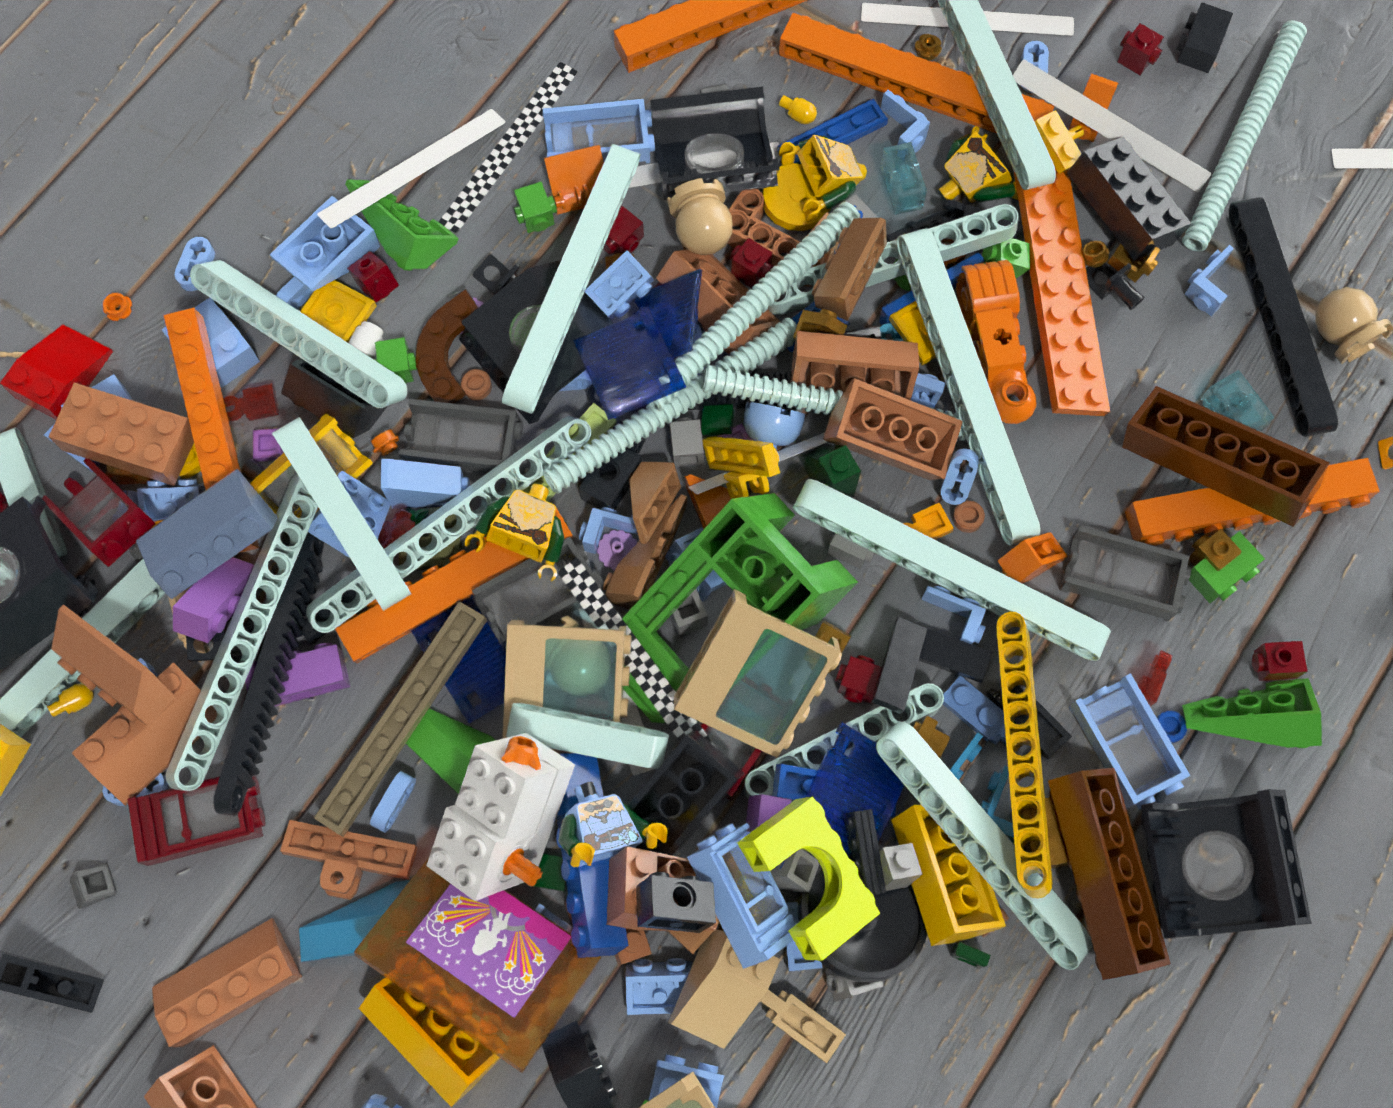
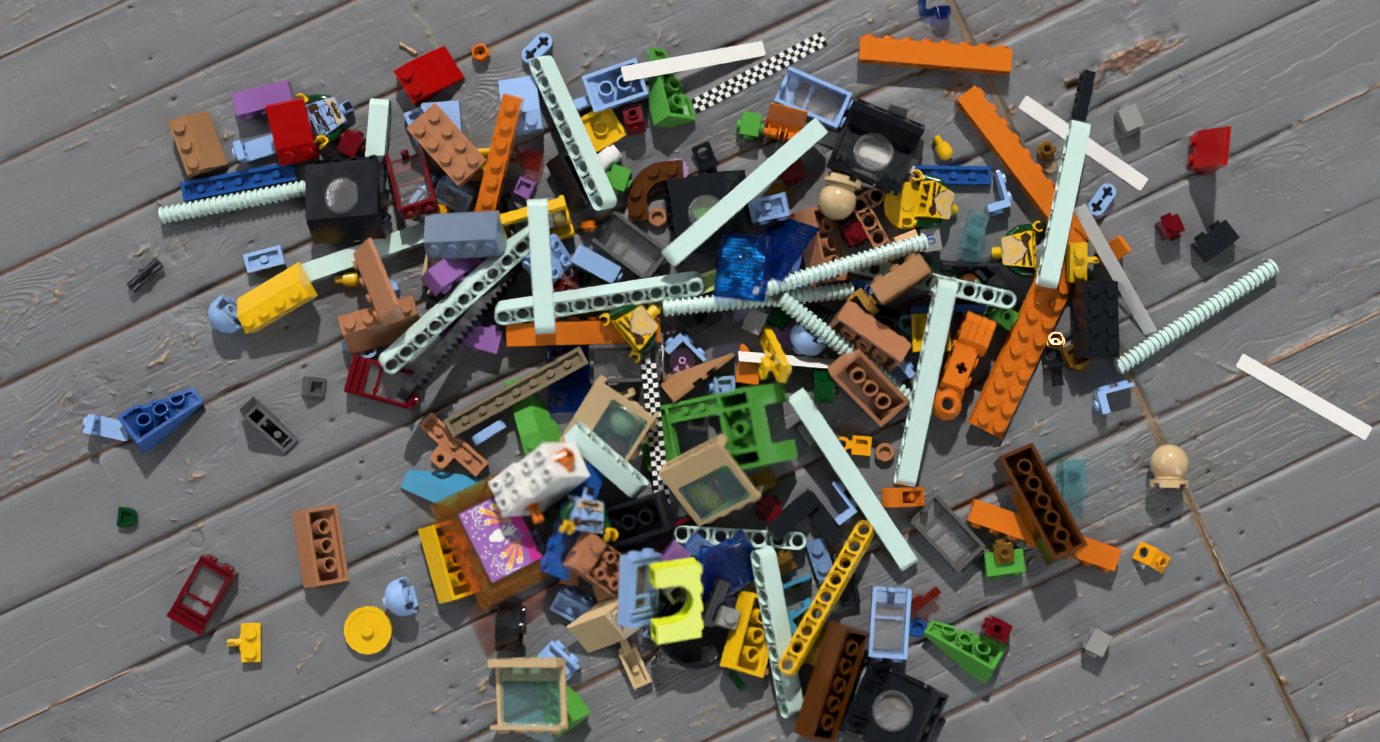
camera: 25 degrees right, 15 degrees up
nougat slope [152,918,302,1047] -> none
medium nougat slope [630,462,681,544] -> none
brick [636,872,716,933] -> none
light blue beam [941,448,979,505] -> none
black beam [1229,197,1338,437] -> none

